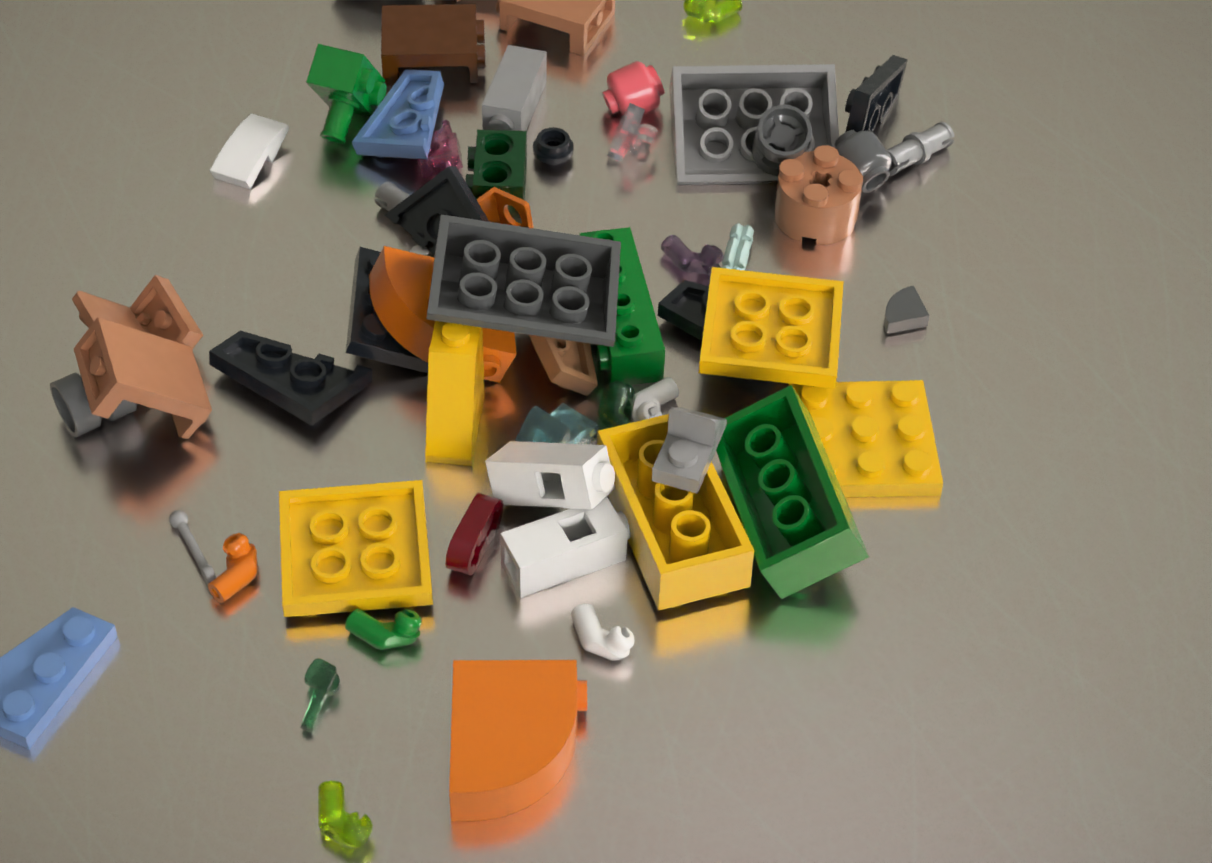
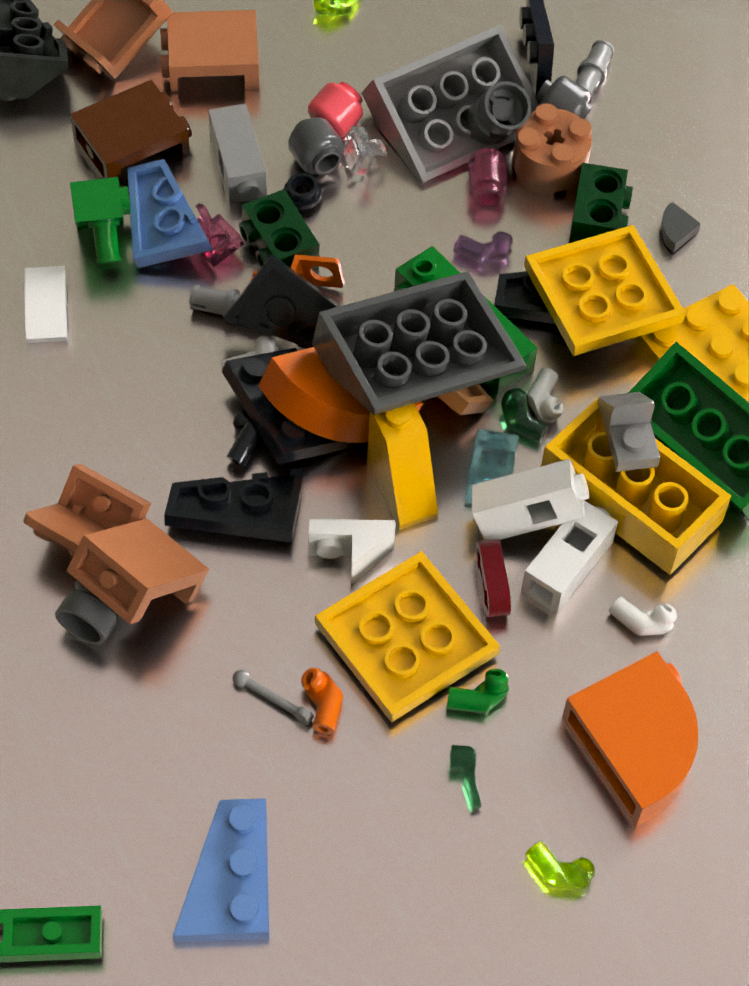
camera: 30 degrees left, 10 degrees up
light aqua axle [721,223,754,270] -> none
none -> black arm [226,409,260,467]
none -> dark grey head [288,117,344,175]
none -> white slope [308,519,396,584]
none -> clear pink brick [468,148,508,208]
none -> dark green brick [569,163,633,243]

